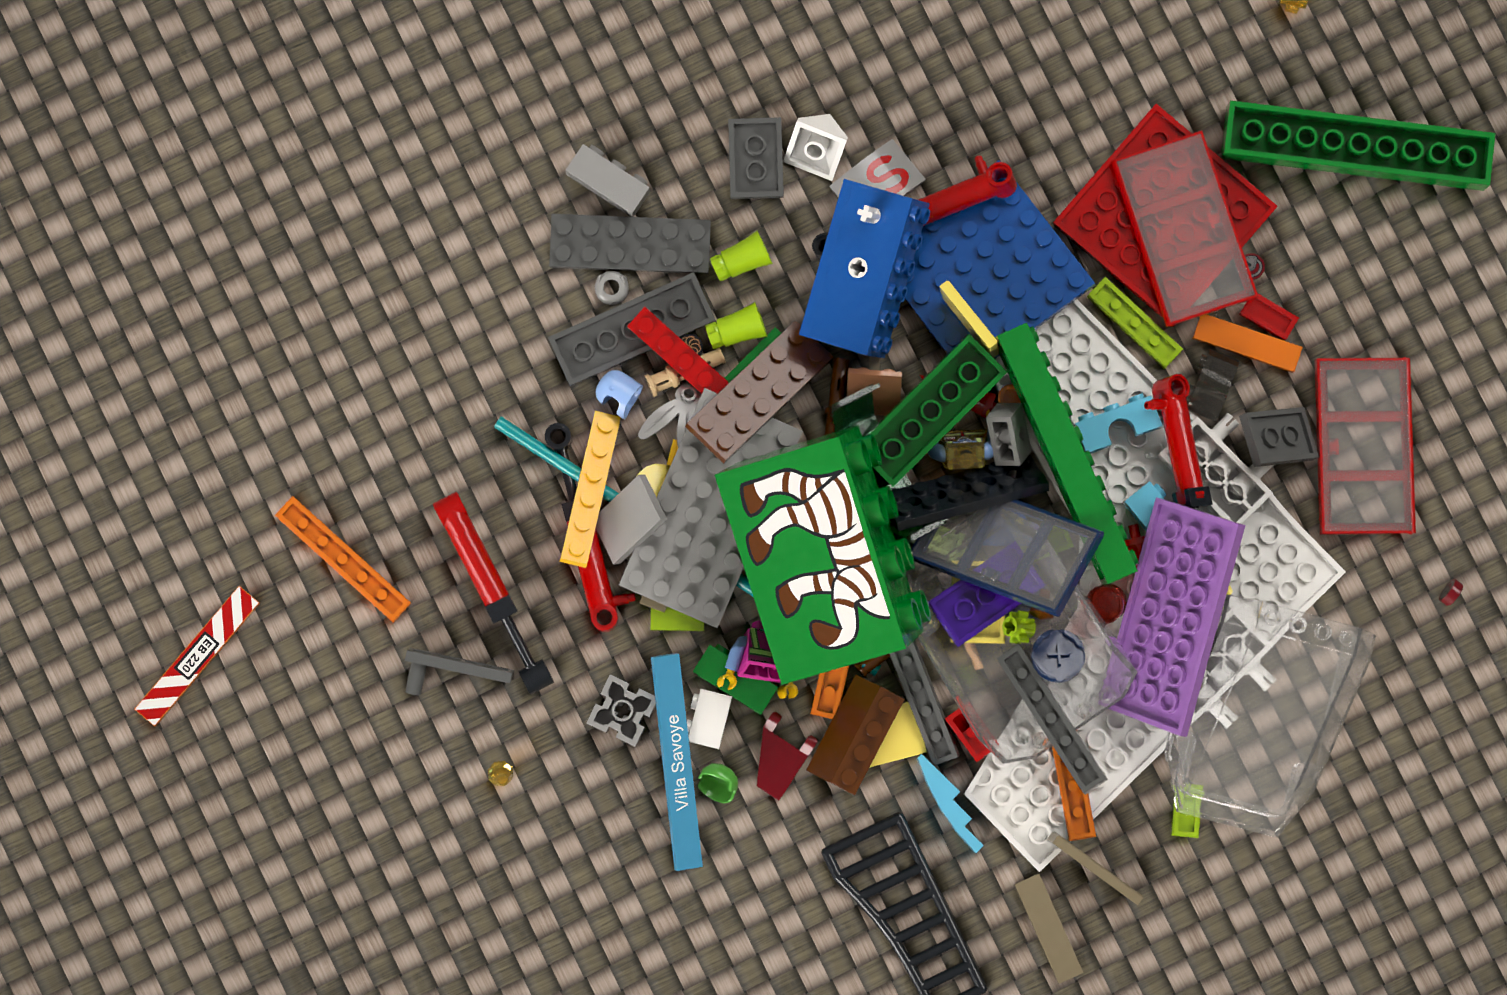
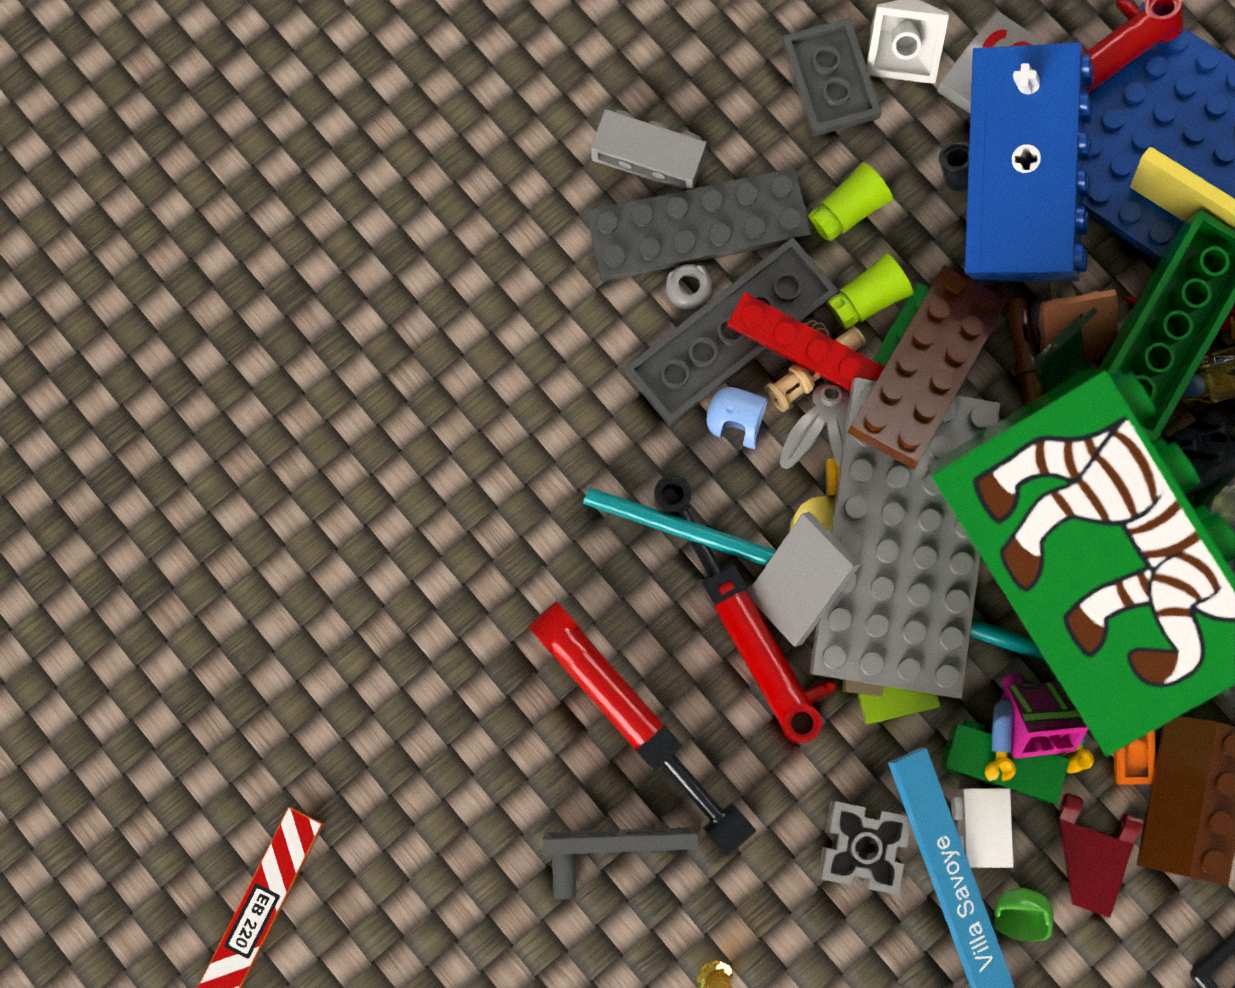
camera: 10 degrees left, 5 degrees down
orange tile [275,496,412,623] -> none
yellow plate [560,410,621,568] -> none

